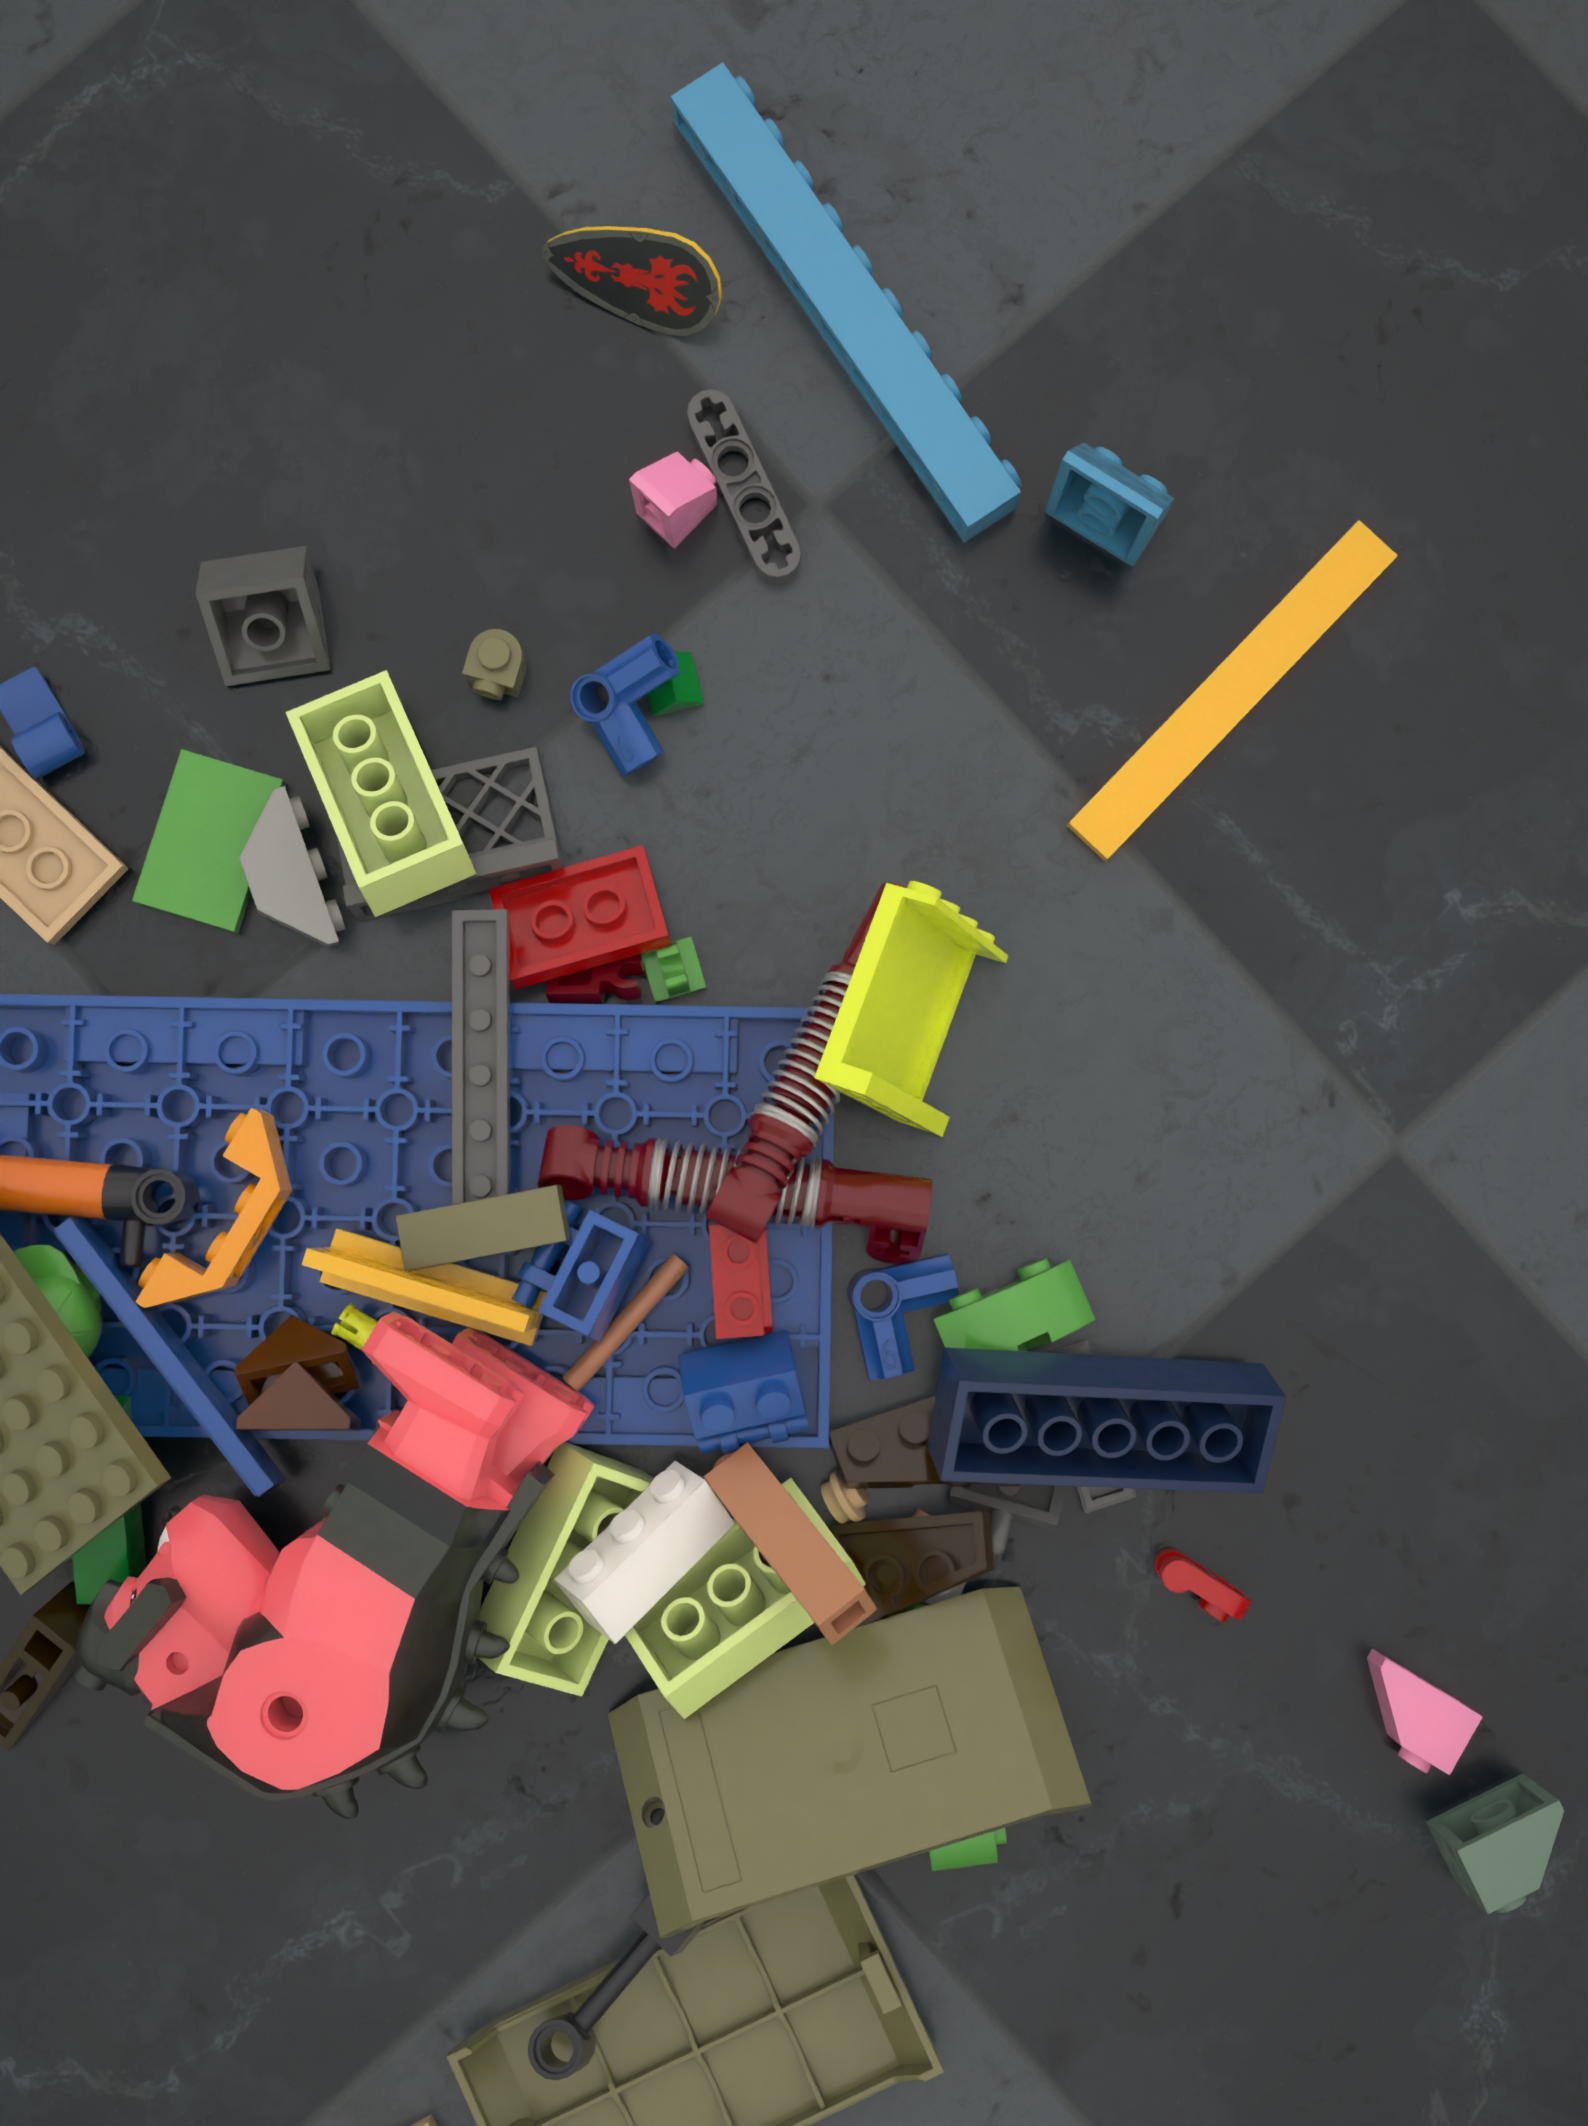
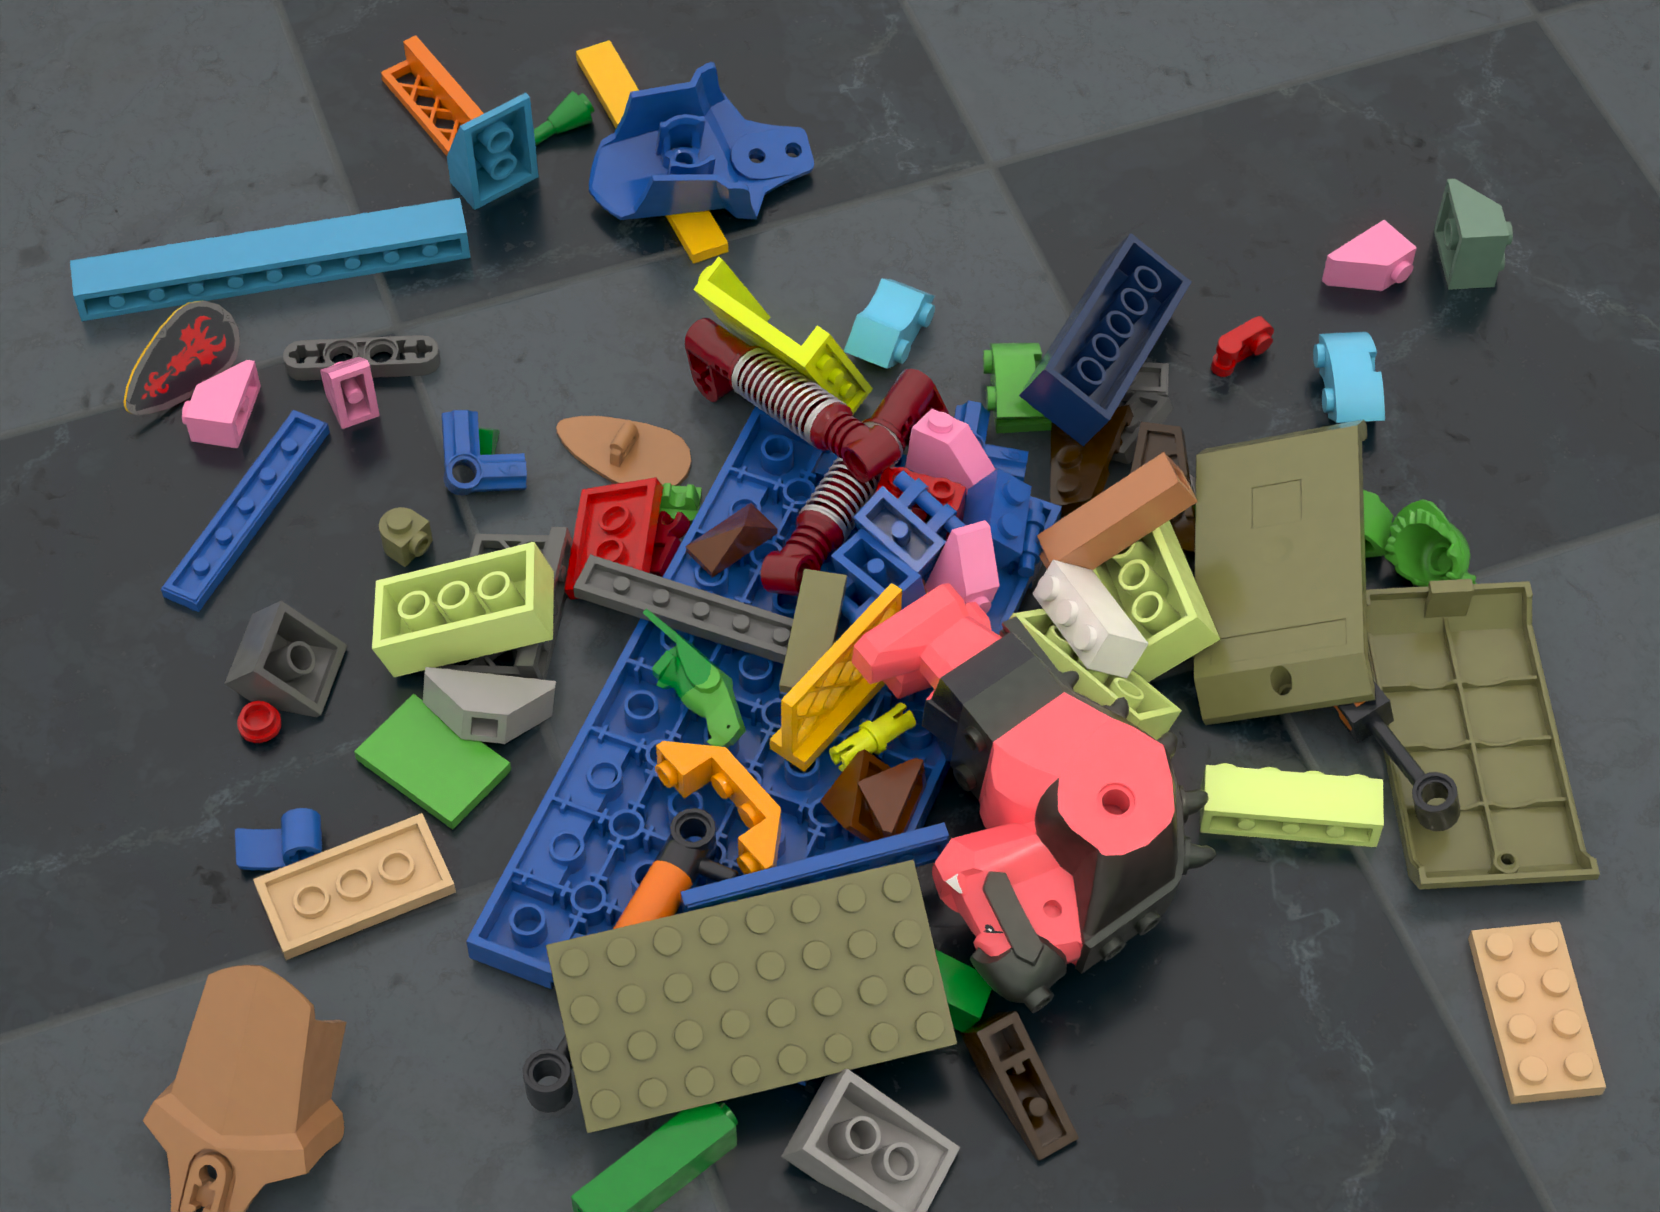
camera: 70 degrees left, 30 degrees down
none -> blue tile [161,410,330,612]
none -> bright pink slope [182,360,261,448]
none -> red plate [237,701,282,743]
none -> orange fence [381,35,484,156]
none -> green cone [534,91,595,146]
none -> medium nougat shield [556,416,692,486]
none -> blue piece [589,62,814,220]
none -> animal [643,608,746,748]
none -> reddish brown slope [685,503,778,577]
none -> medium azure brick [844,278,935,369]
none -> blue brick [853,470,966,580]
none -> bright pink slope [905,409,996,495]
none -> bright pink slope [925,520,1000,613]
none -> yellowish green brick [1200,763,1384,847]
none -> medium azure brick [1313,332,1385,423]
none -> bright green hair [1384,499,1477,587]

